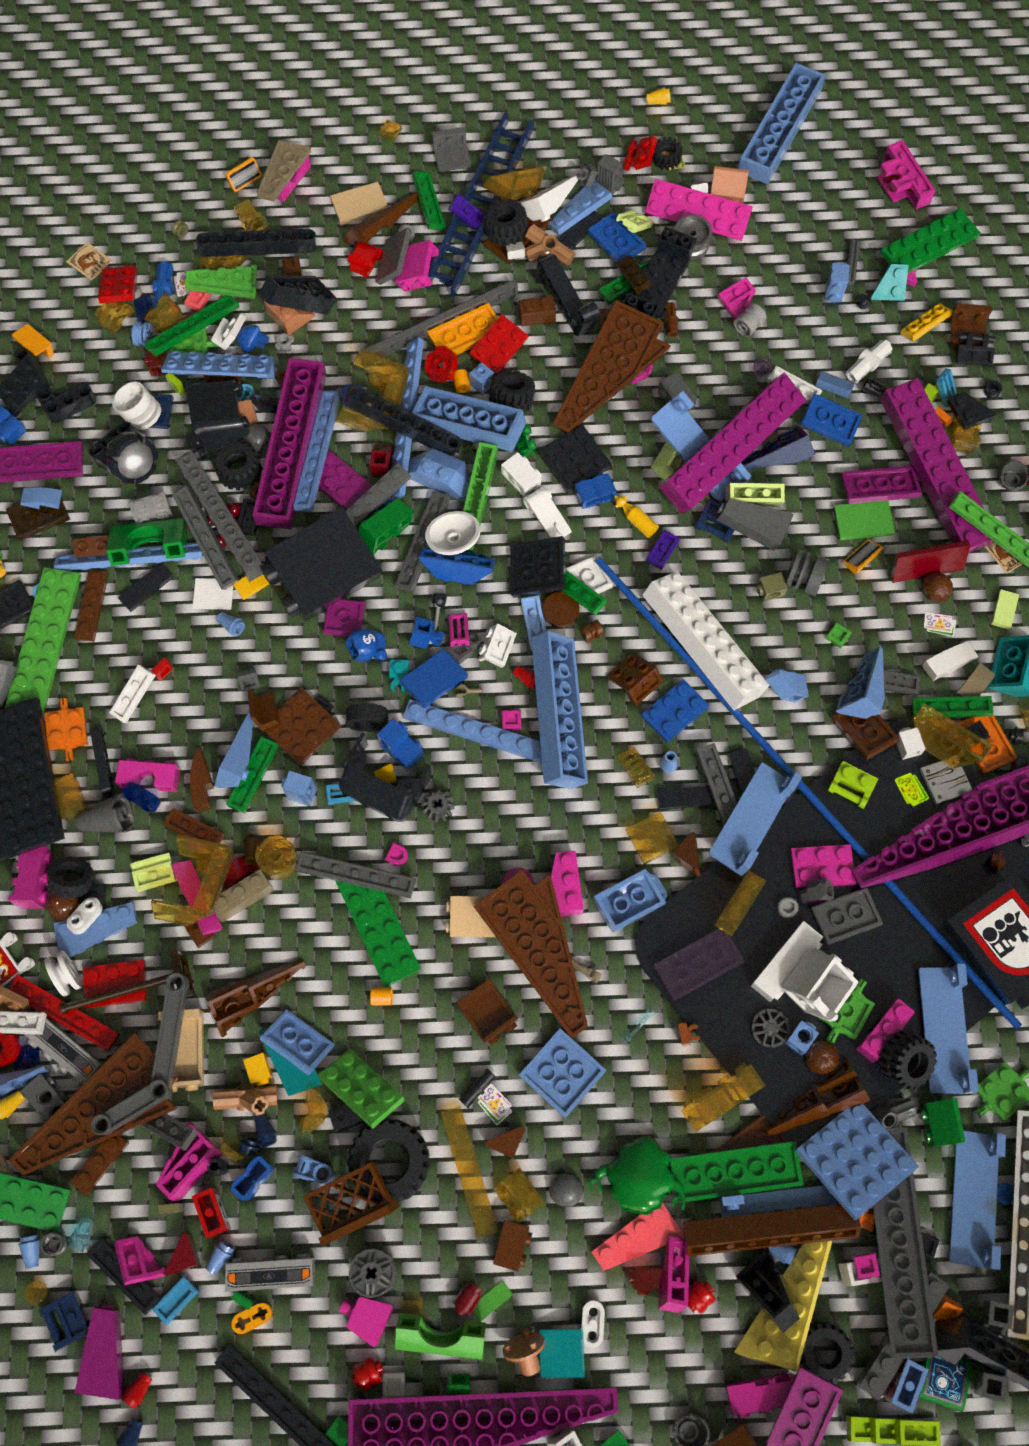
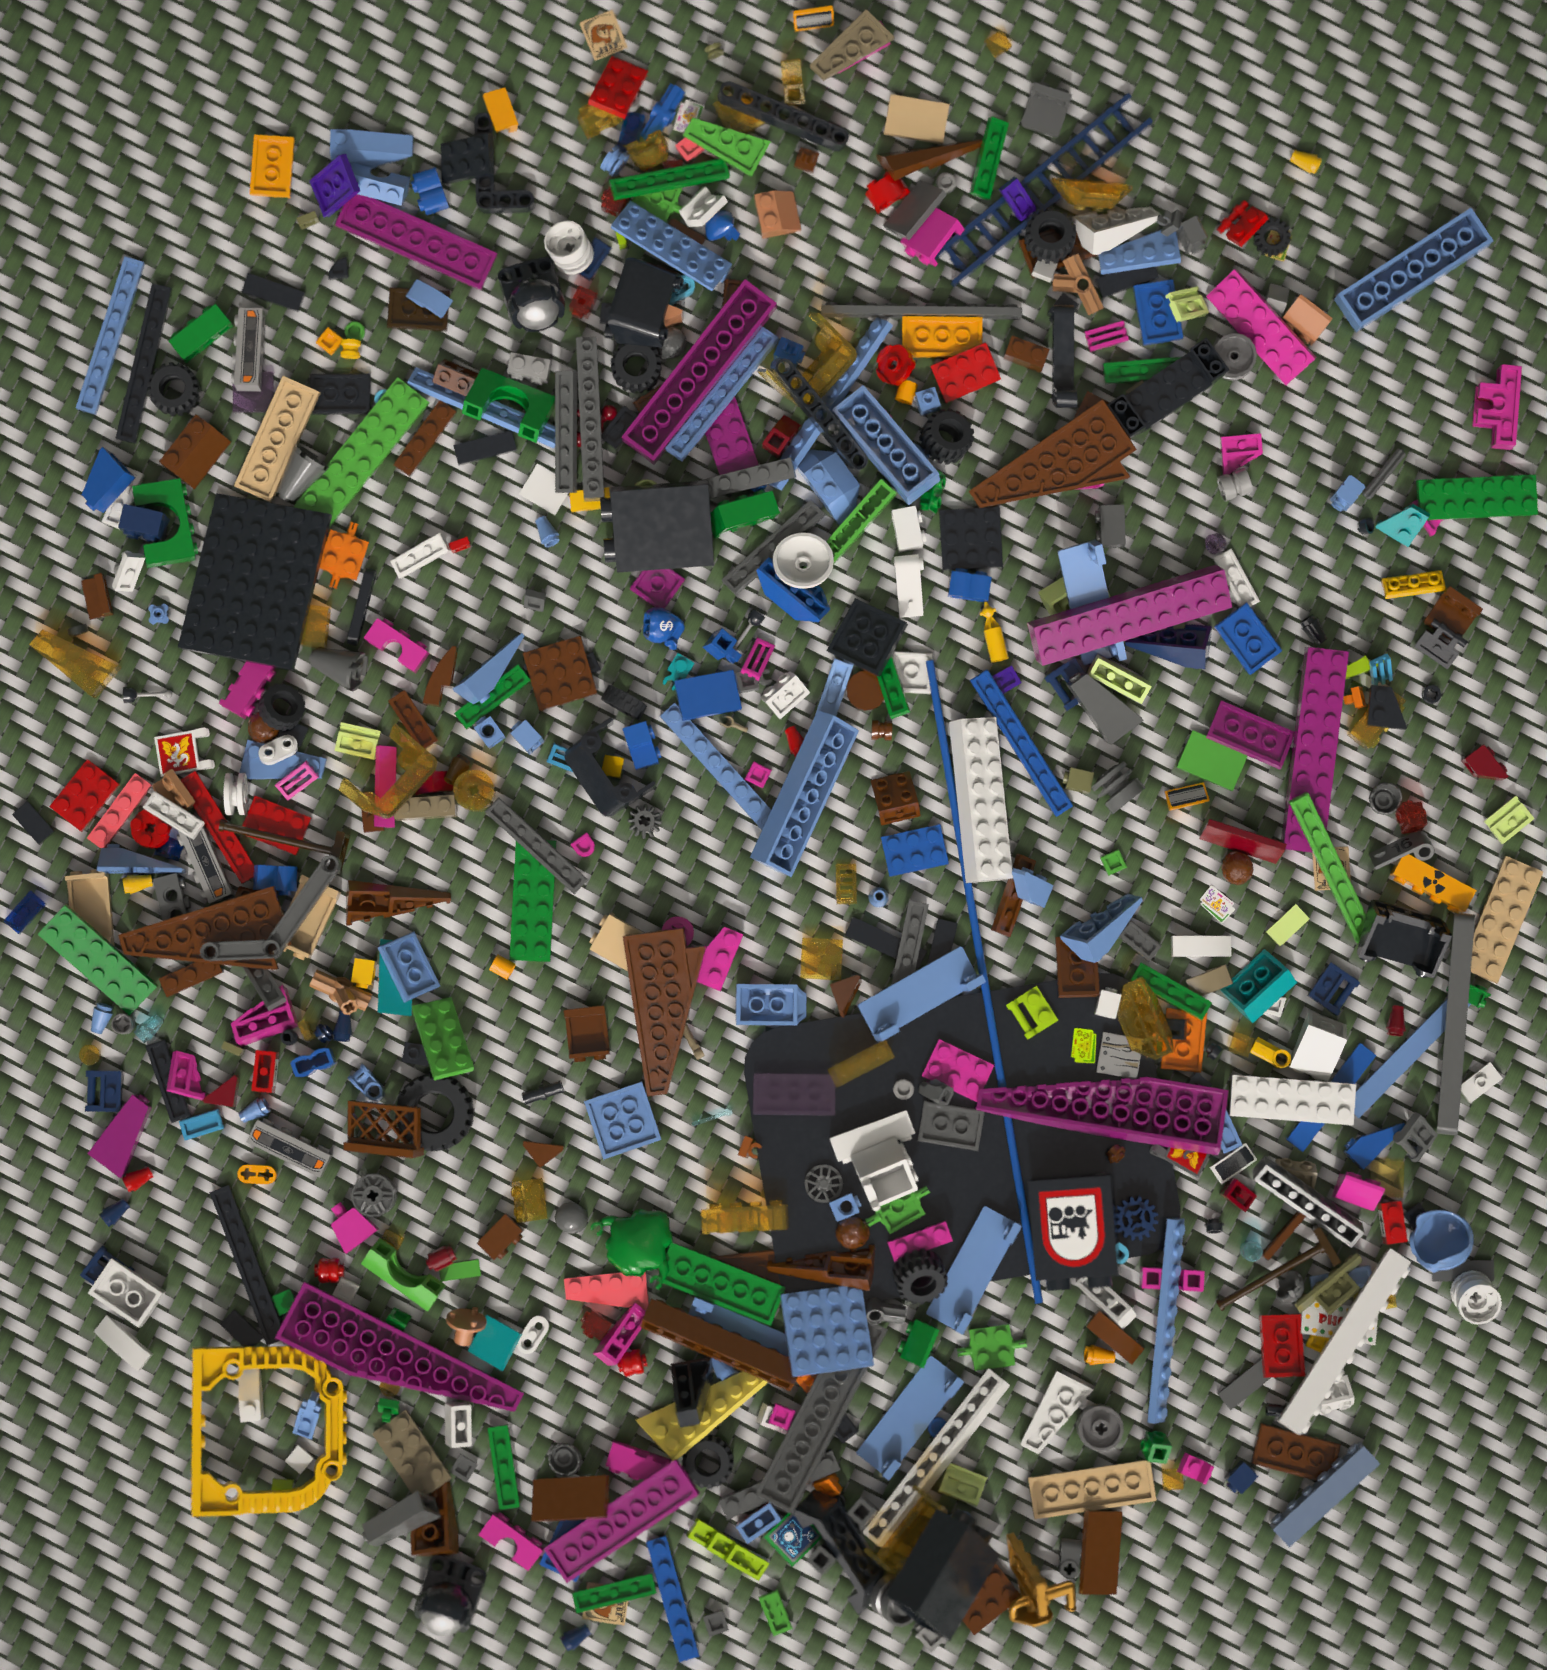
camera: 25 degrees right, 15 degrees up
clear blue plate [122,782,161,812] -> none
green tile [231,1291,253,1310] -> none
reddish brown panel [247,689,279,731] -> none
black tile [249,394,278,414] -> none
black wedge [259,276,337,315] -> none
light grey plate [275,333,294,351] -> none
clear yellow cylinder [297,1089,327,1132] -> none
clear yellow tile [440,1106,498,1239] -> none
sticker [478,1084,512,1125] -> none
dark brown plate [615,255,652,295] -> none
reddish brown axle [665,302,679,337] -> none
medium blue slope [815,371,855,399] -> none
white piece [845,340,893,384] -> none
none -> blue brick [253,865,297,895]
none -> dark pink tile [275,760,320,801]
none -> medium blue brick [474,716,506,749]
none -> clear red brick [569,285,598,319]
none -> blue tile [970,669,1073,817]
none -> reddish brown plate [991,854,1036,937]
none -> dark pink tile [1084,321,1129,352]

